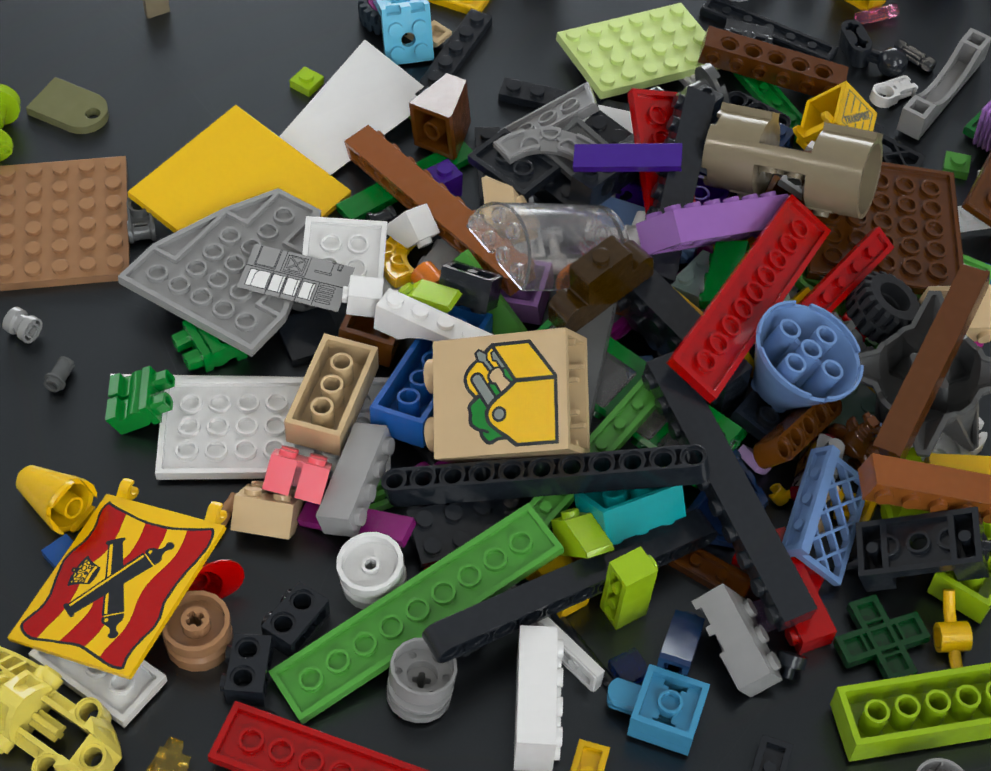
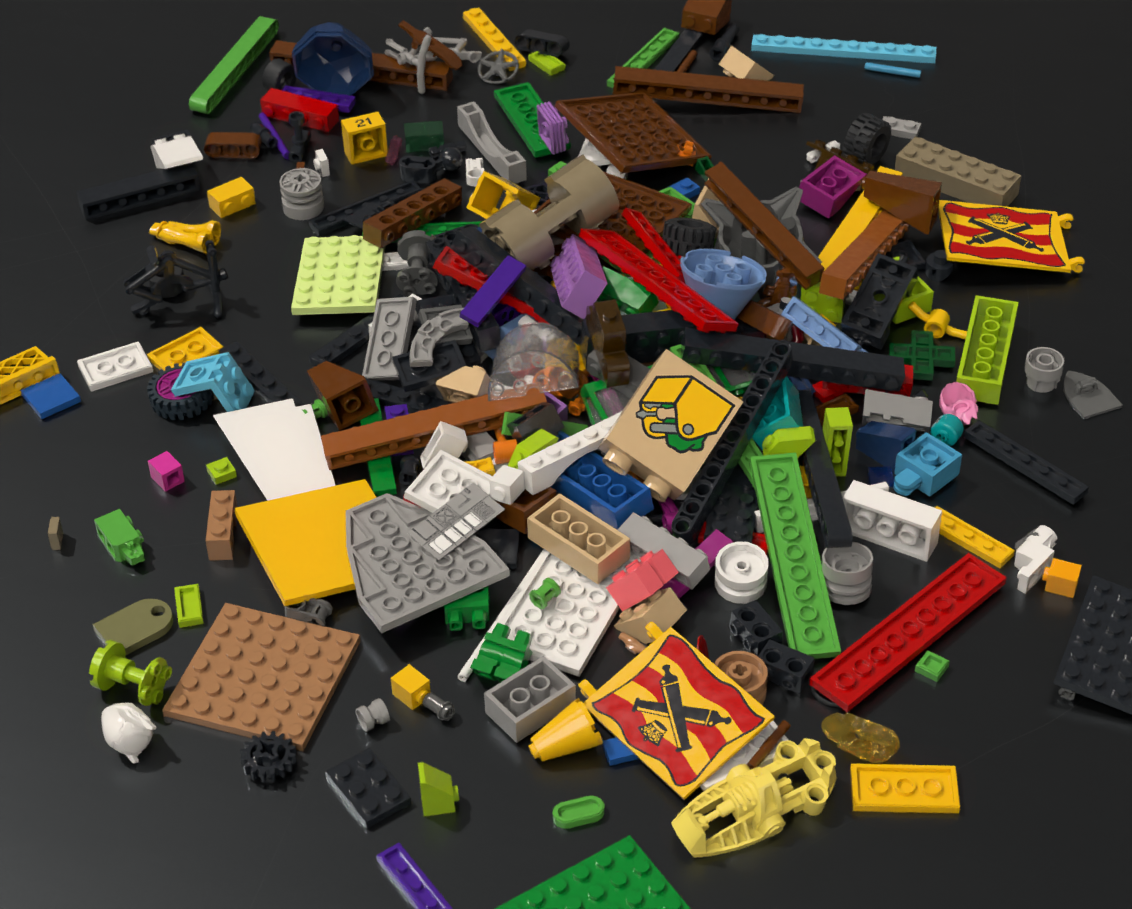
camera: 60 degrees left, 10 degrees down
none -> bright green hinge [94,509,145,566]
none -> dark pink brick [148,451,185,492]
none -> lime tile [174,584,204,628]
none -> medium nougat arch [206,490,237,560]
none -> yellow brick [391,664,431,710]
none -> clear green brick [404,121,444,153]
none -> light grey brick [484,656,576,743]
none -> bright green bush [529,578,561,609]
none -> reddish brown piece [747,720,791,770]
none -> teal head [930,414,964,446]
none -> bright pink hair [939,382,978,425]

